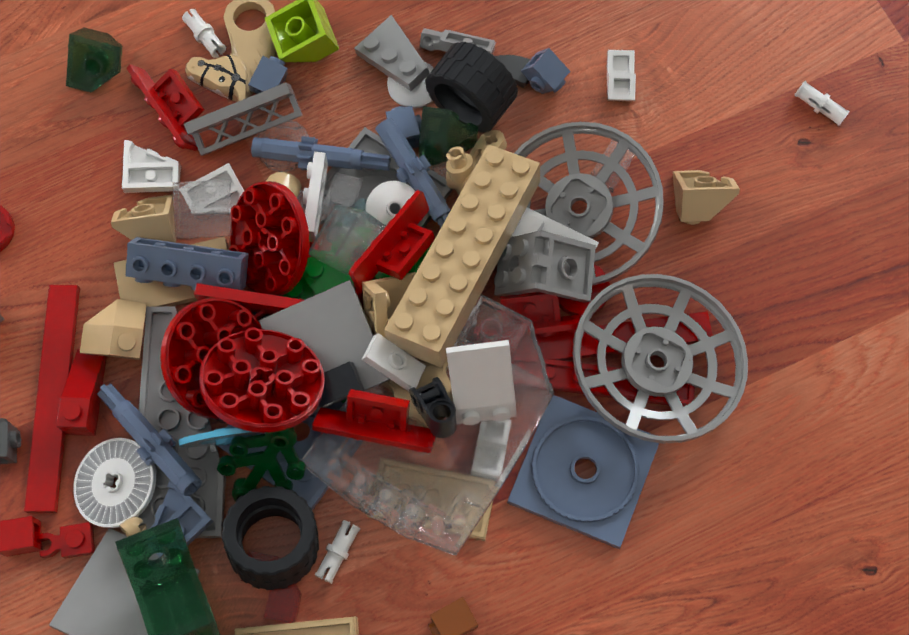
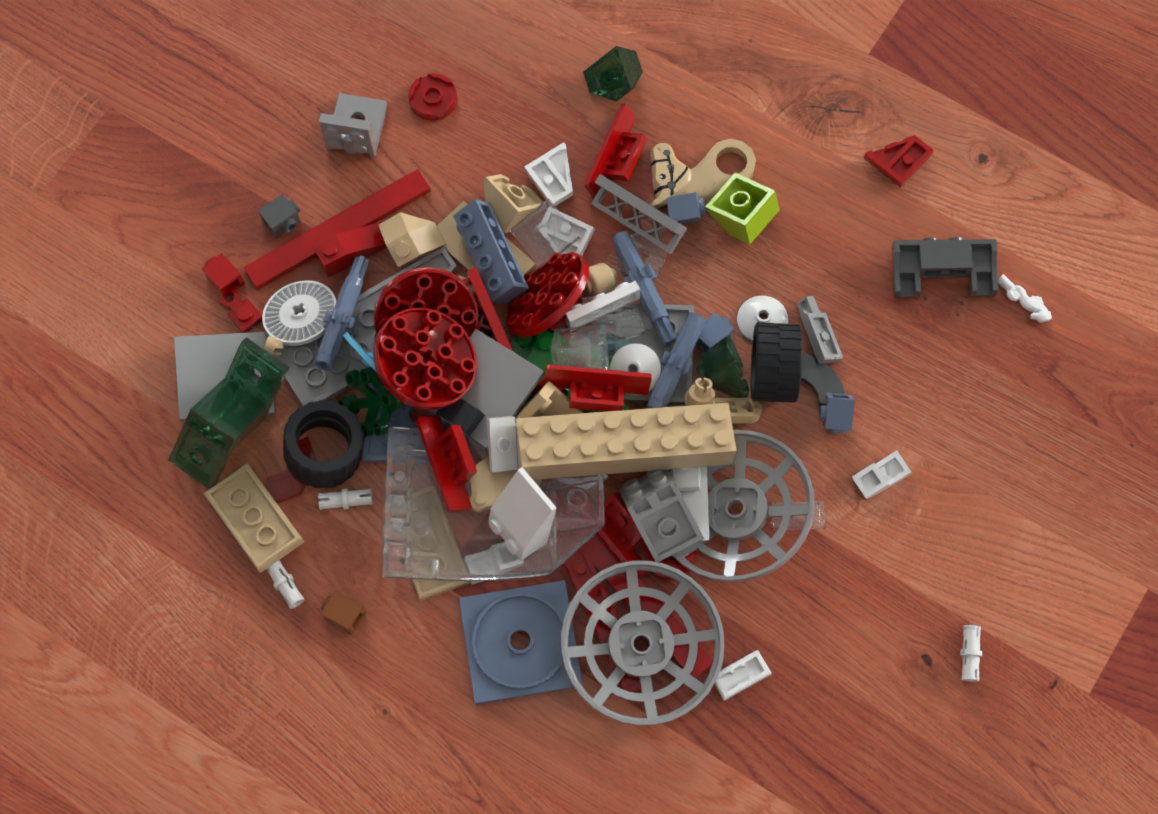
camera: 60 degrees right, 0 degrees up
sand blue wing [145,481,214,565] -> none
white pin [182,9,226,58] -> none
light grey wing [354,15,429,91] -> none
black piece [409,377,457,438] -> none
tan slope [673,170,740,225] -> none
none -> white plate [714,650,772,701]

